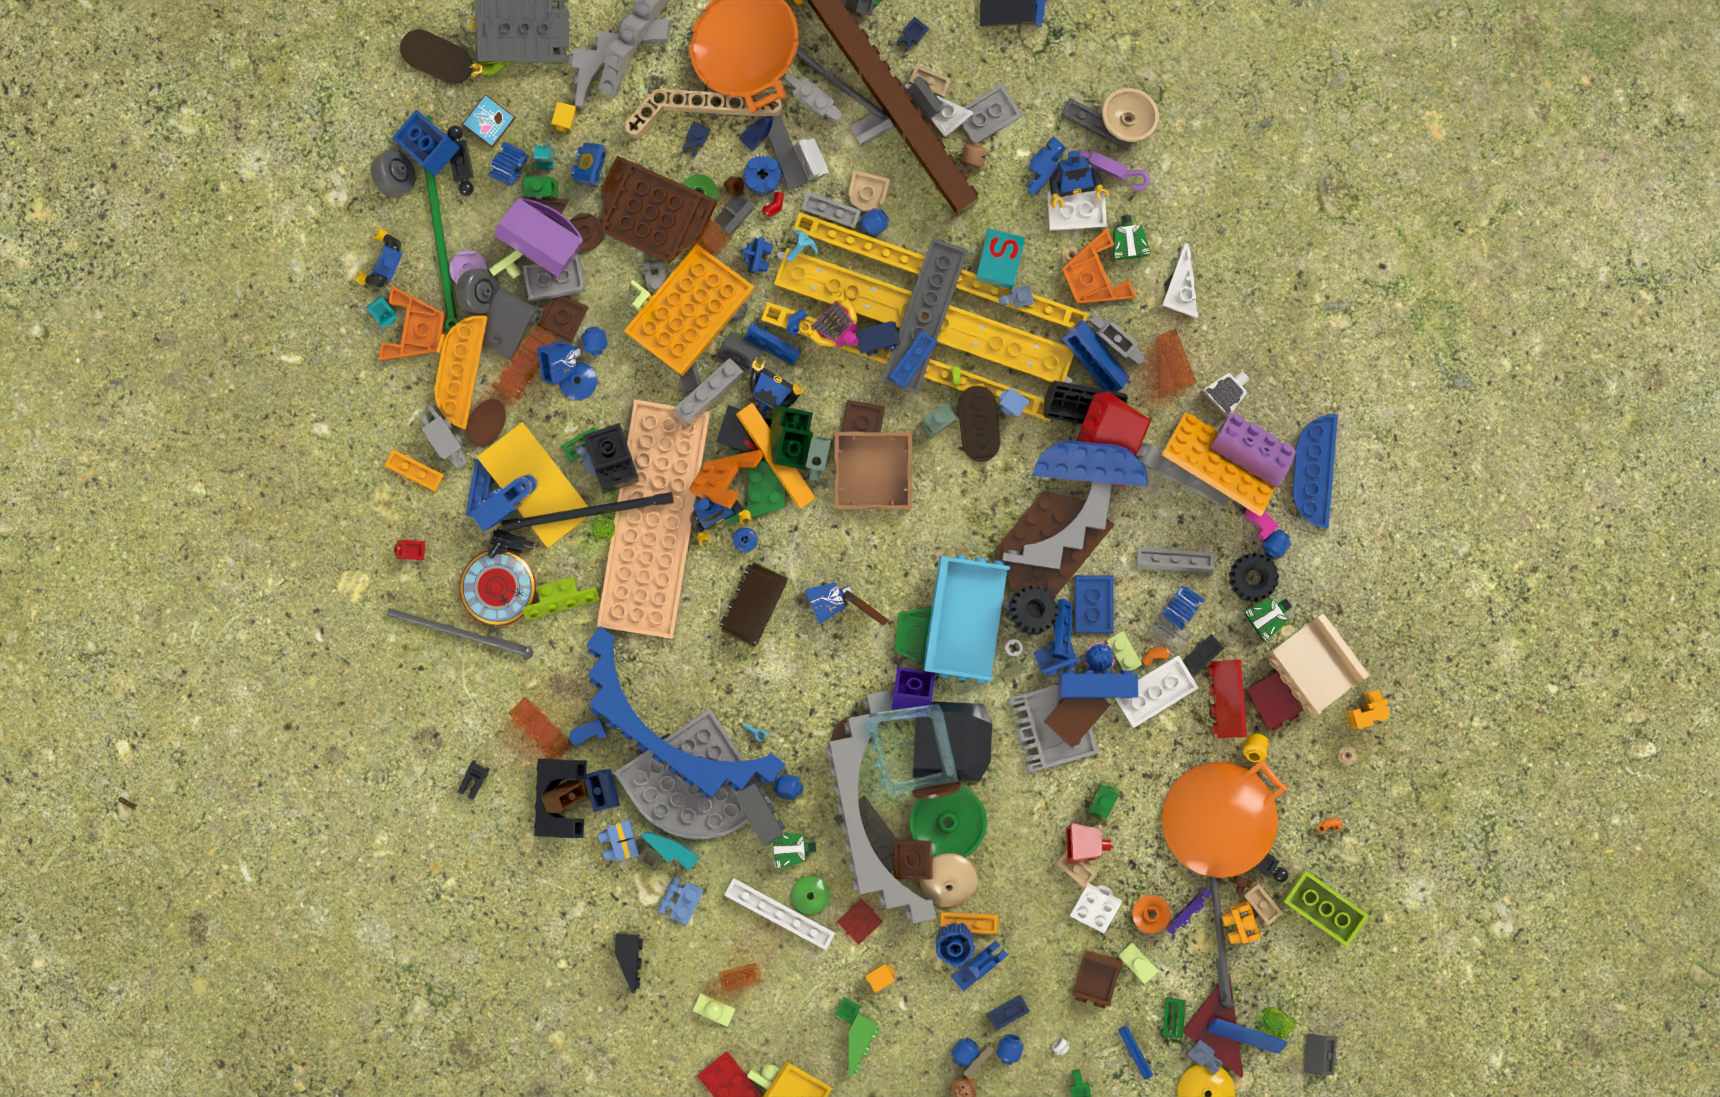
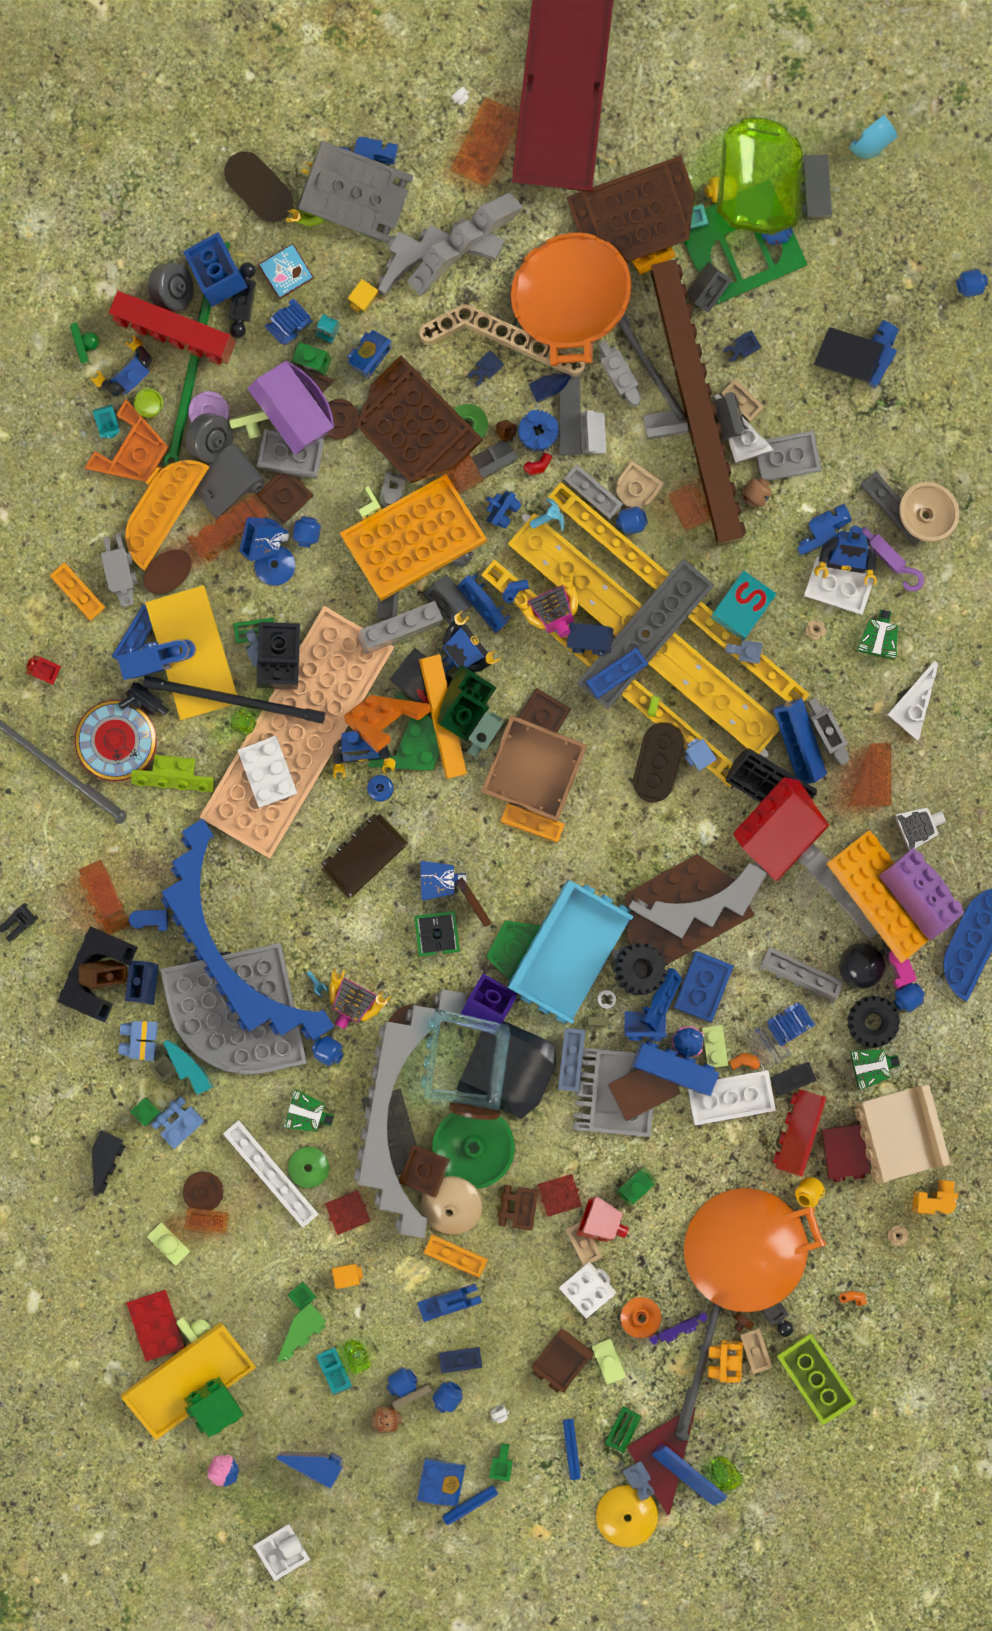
camera: 20 degrees right, 0 degrees up
dark grey brick [735,783,786,847] -> none
sand green torso [919,403,959,439] -> none
blue brick [936,922,975,967] -> none
blue plate [1033,441,1148,487] -> none
orange wing [1061,227,1137,304] -> none
dark grey panel [1304,1033,1337,1076] -> none
none -> green tile [70,322,100,366]
none -> red brick [109,291,236,365]
none -> green brick [130,1097,161,1126]
none -> lime piece [134,388,163,418]
none -> reddish brown tile [183,1171,224,1213]
none -> white plate [238,736,298,808]
none -> teal slope [316,1347,353,1395]
none -> torso [329,967,391,1029]
none -> clear neon green rock [344,1339,372,1375]
none -> black piece [414,911,460,957]
none -> reddish brown plate [497,1184,539,1231]
none -> light orange tile [500,803,565,843]
none -> clear red piece [538,1174,582,1217]
none -> sand blue plate [558,1028,585,1092]
none -> clear orange brick [668,483,710,533]
none -> black piece [839,943,885,989]

